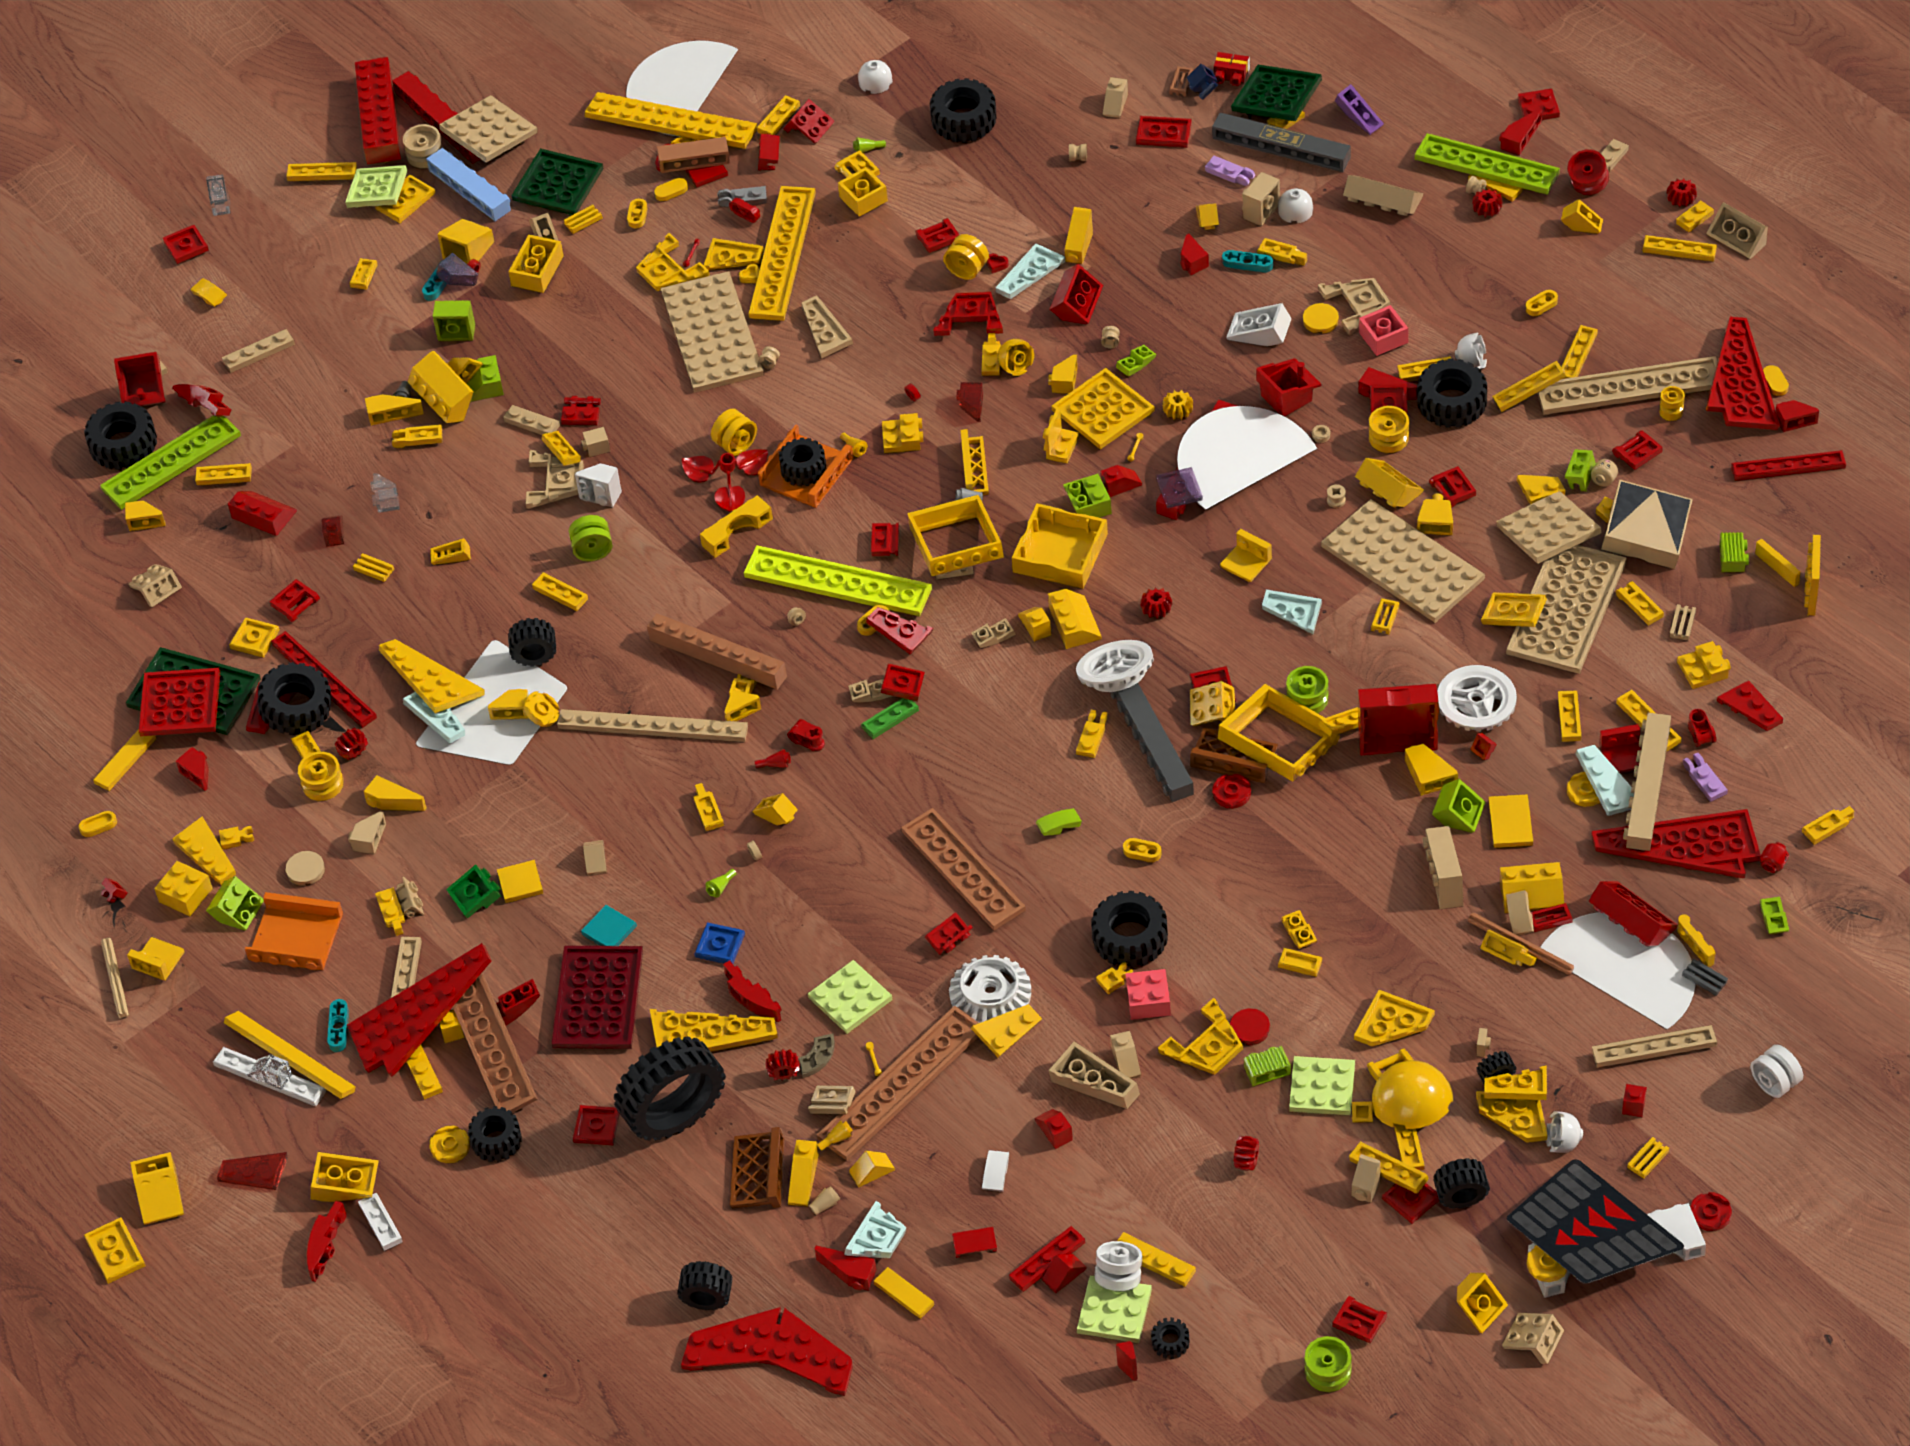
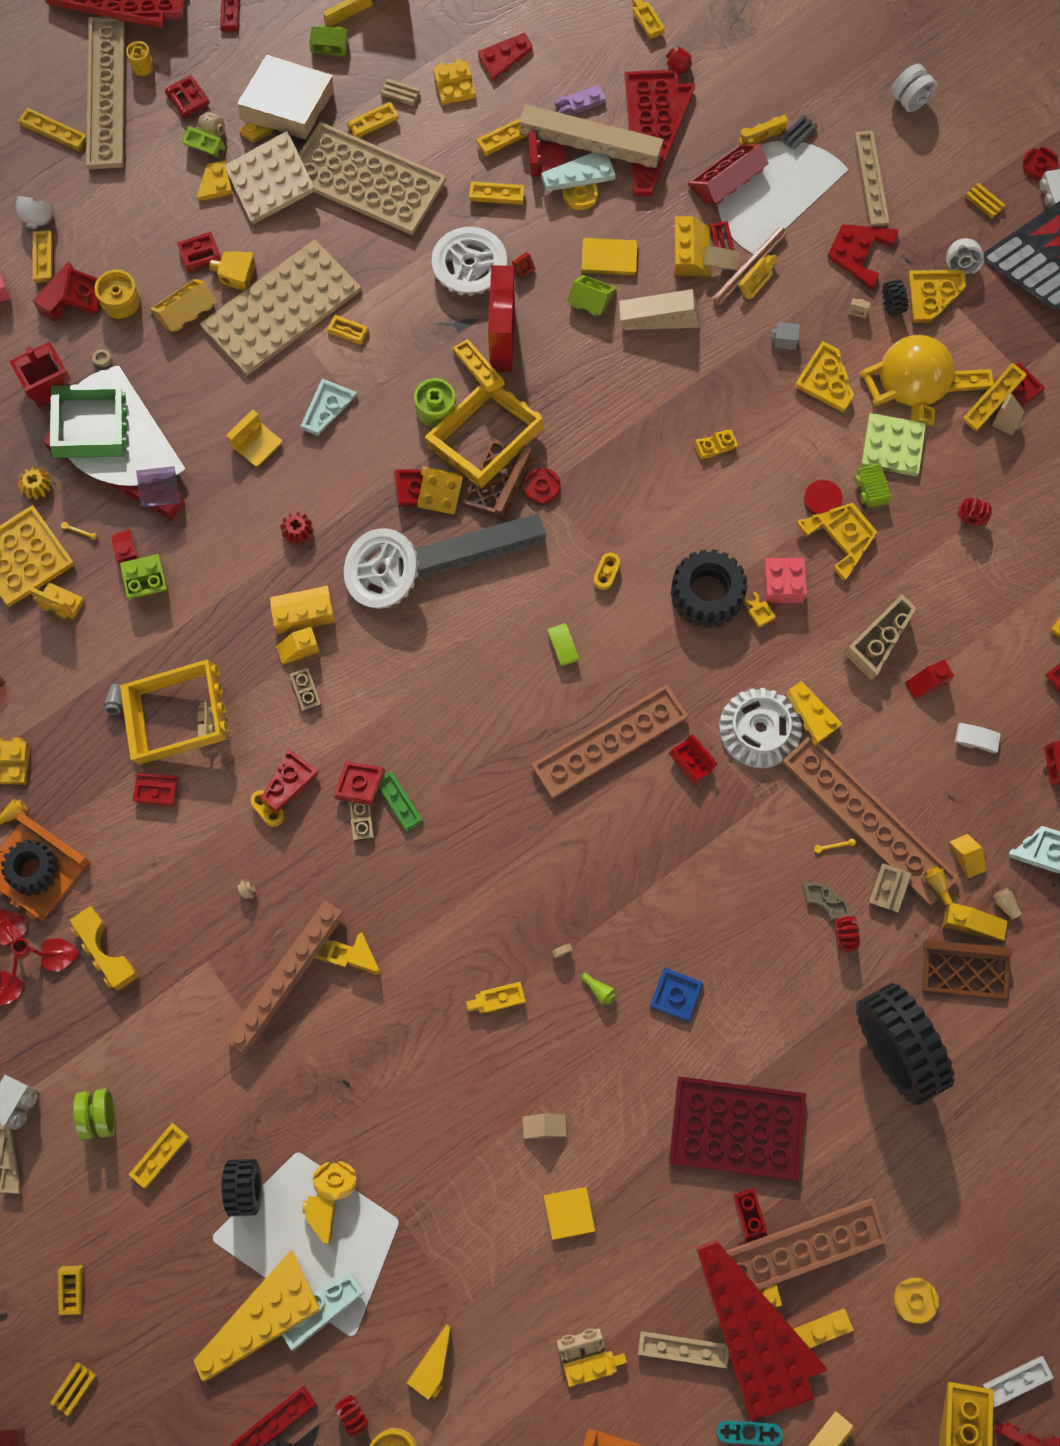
camera: 90 degrees left, 20 degrees up
tan slope [348,812,386,854] -> none
green plate [446,864,501,918] -> none
black tyre [468,1106,522,1162] -> none
tan plate [557,709,748,742] -> none
red tile [573,1105,620,1146] -> none
teal tile [581,905,637,946] -> none
yellow wing [650,1009,778,1052] -> none
red slope [723,960,782,1022] -> none
neon yellow plate [744,545,932,617] -> none
yellow slope [752,793,798,826] -> none
red cone [755,749,791,768] -> none
red piece [787,719,825,751] -> none
yellowish green plate [808,960,893,1034] -> none
yellow fence [960,429,989,495] -> none
yellow tile [1012,503,1108,589] -> none
yellow hinge [1076,709,1108,758] -> none
tan slope [1110,1031,1141,1079] -> none
yellow tile [1278,948,1322,977] -> none
tan wheel [1327,485,1346,508] -> none
yellow slope [1405,744,1458,796] -> none
black tyre [1417,359,1487,428] -> none
black tyre [1433,1158,1490,1209] -> none
yellow tile [1481,592,1547,627] -> none
yellow wing [1484,1065,1547,1100] -> none
yellow plate [1492,361,1566,412] -> none
red brick [1622,1084,1647,1118] -> none
red piece [1688,709,1717,747] -> none
lime slope [1760,897,1789,935] -> none
none -> bright green window [50,384,127,458]
none -> light grey brick [771,322,800,350]
none -> red wing [827,224,899,290]

